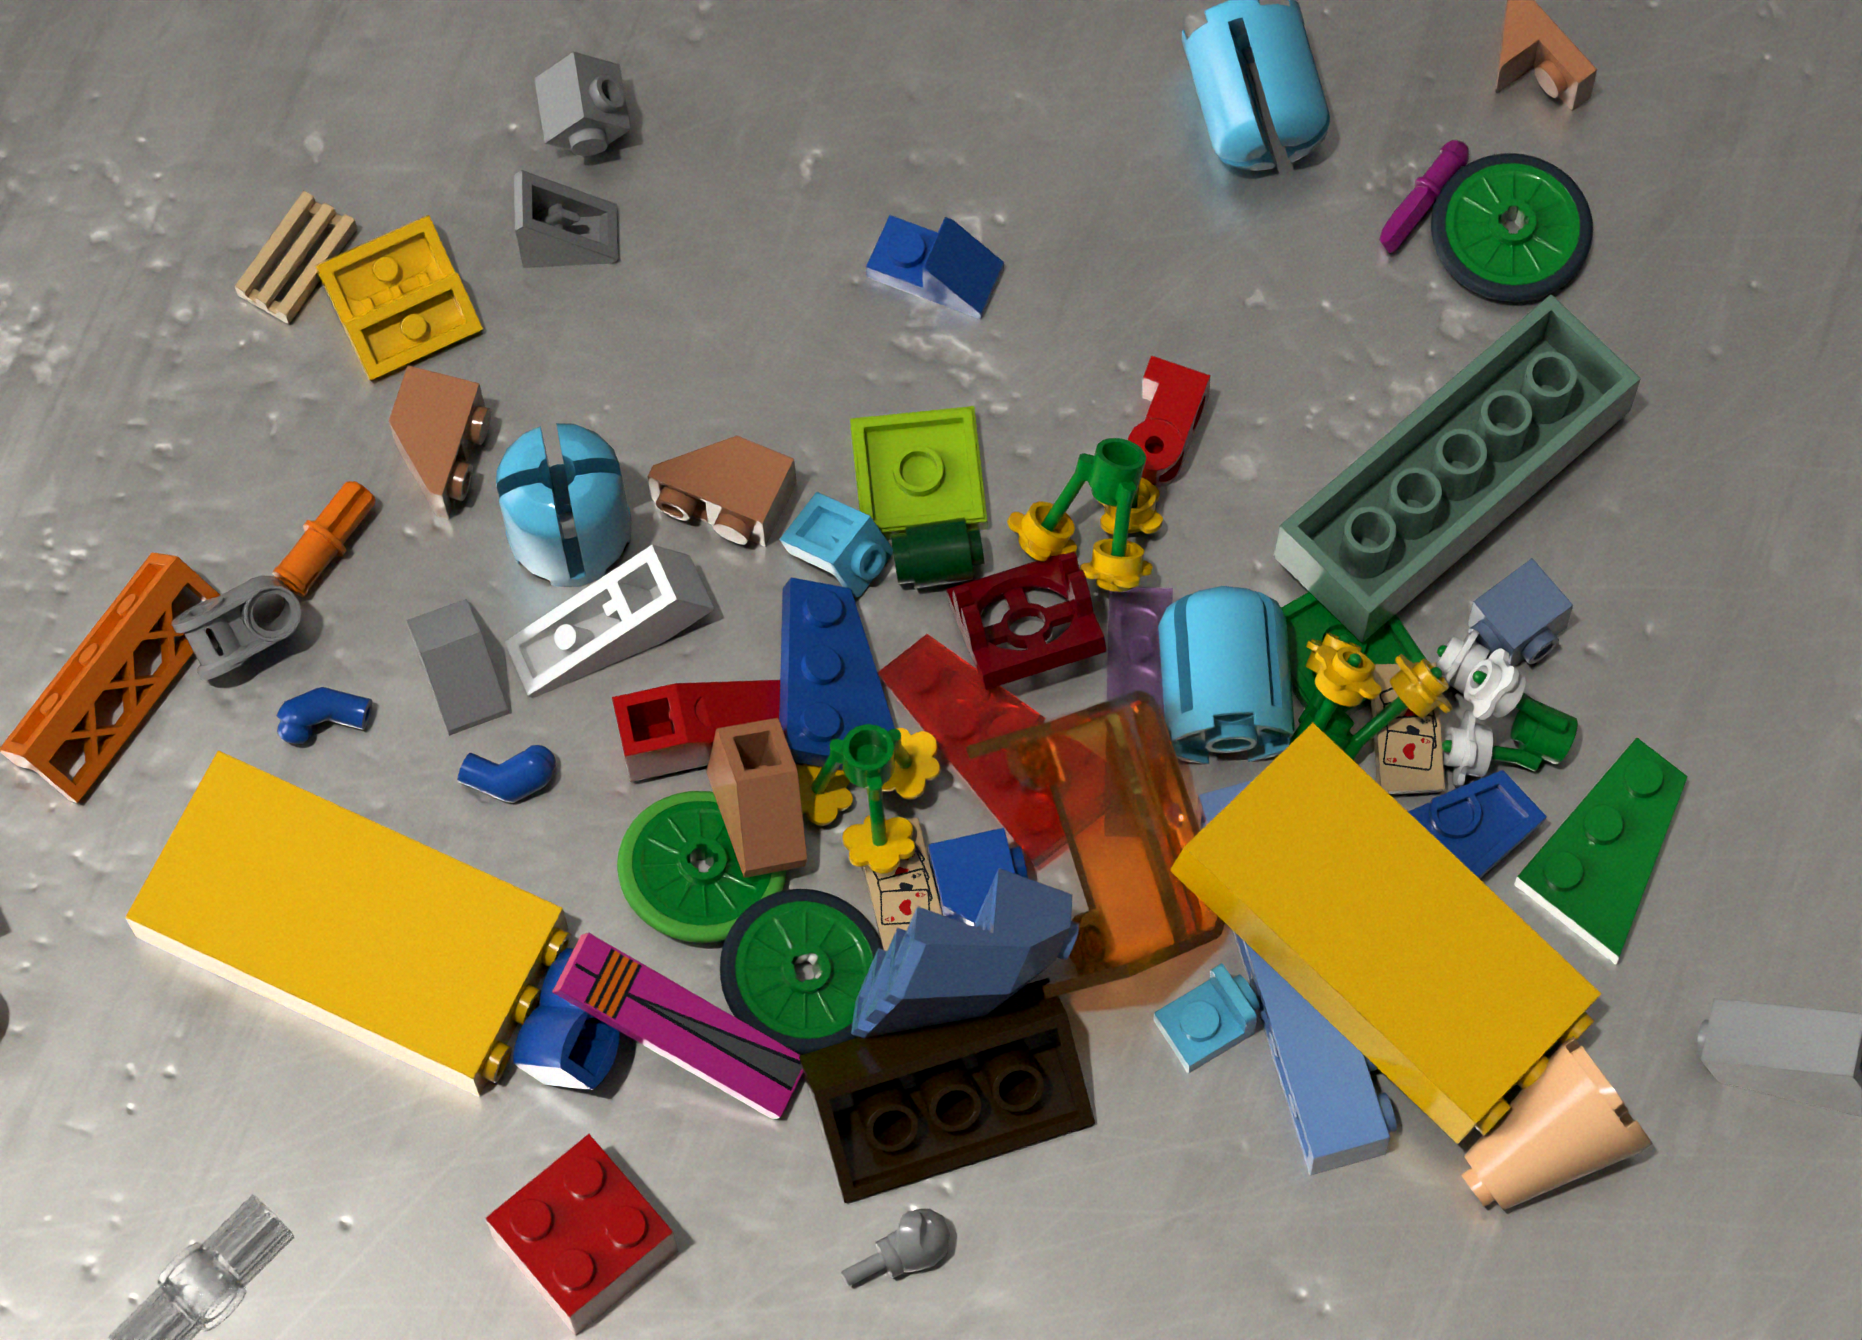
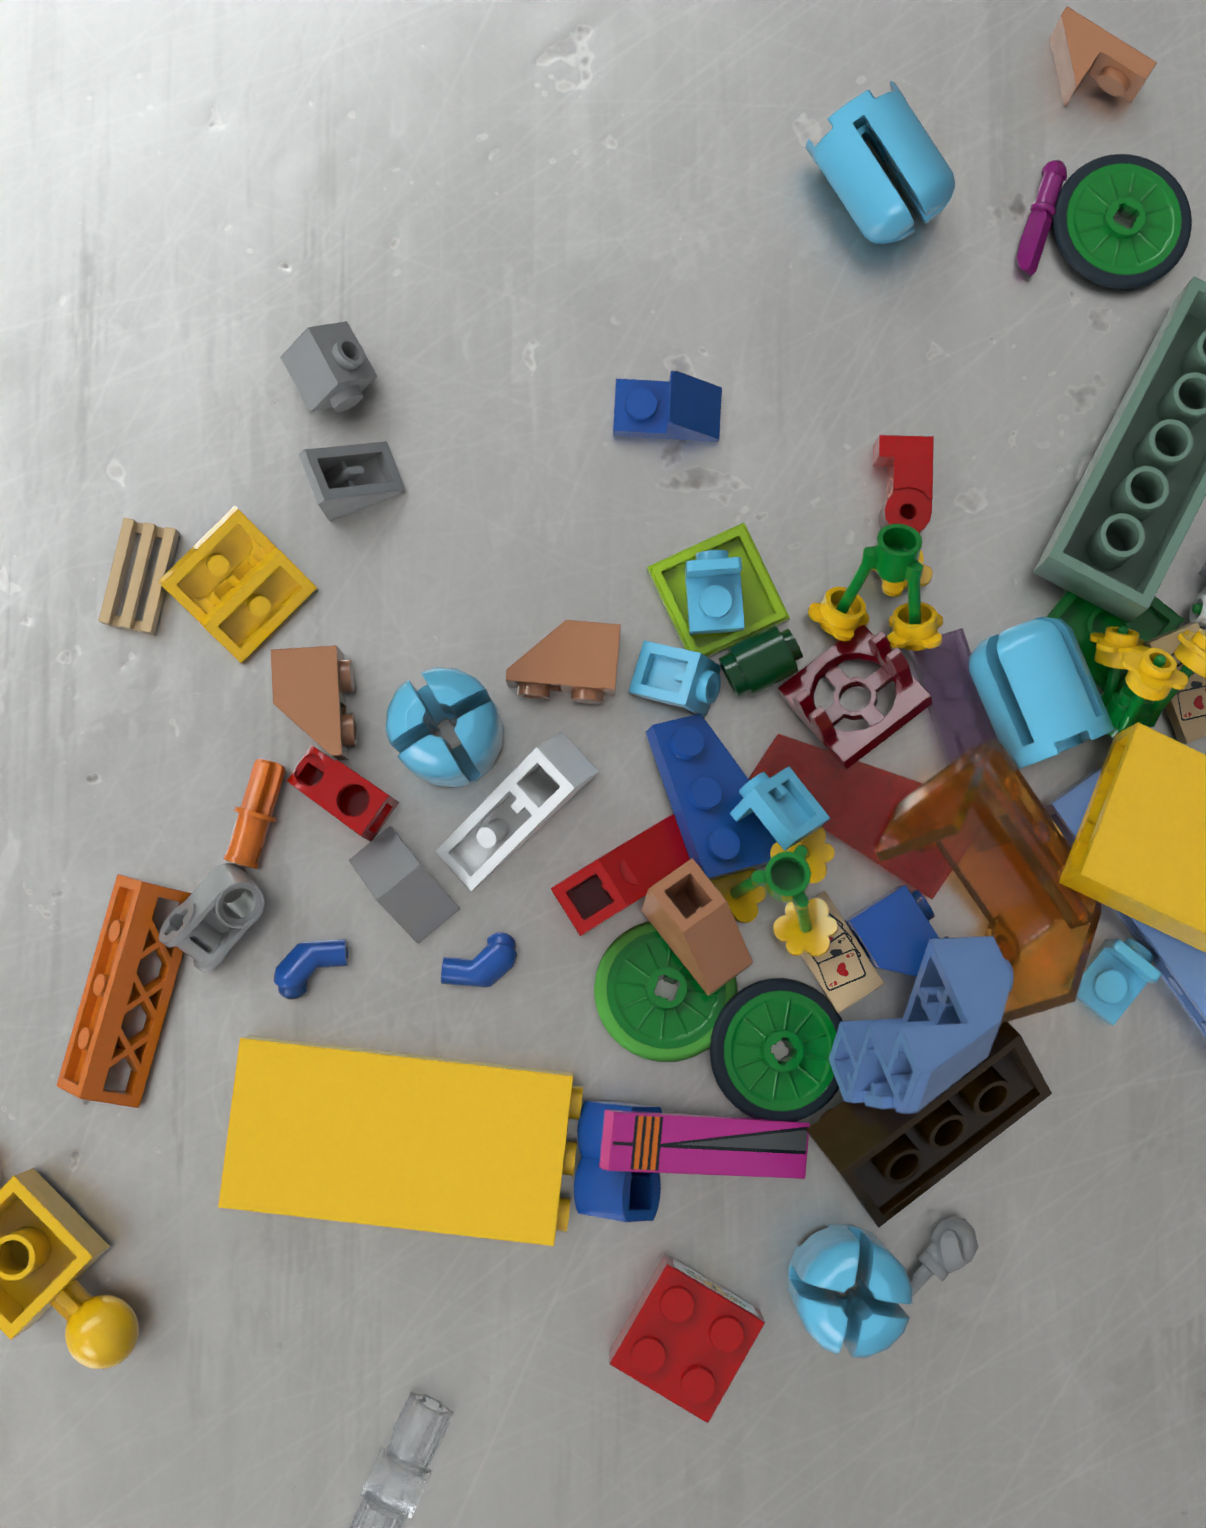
camera: 20 degrees left, 15 degrees up
none -> red leg [286,745,399,842]
none -> medium azure bracket [684,550,745,635]
none -> medium azure bracket [730,766,830,851]
none -> medium azure cylinder [788,1224,913,1358]

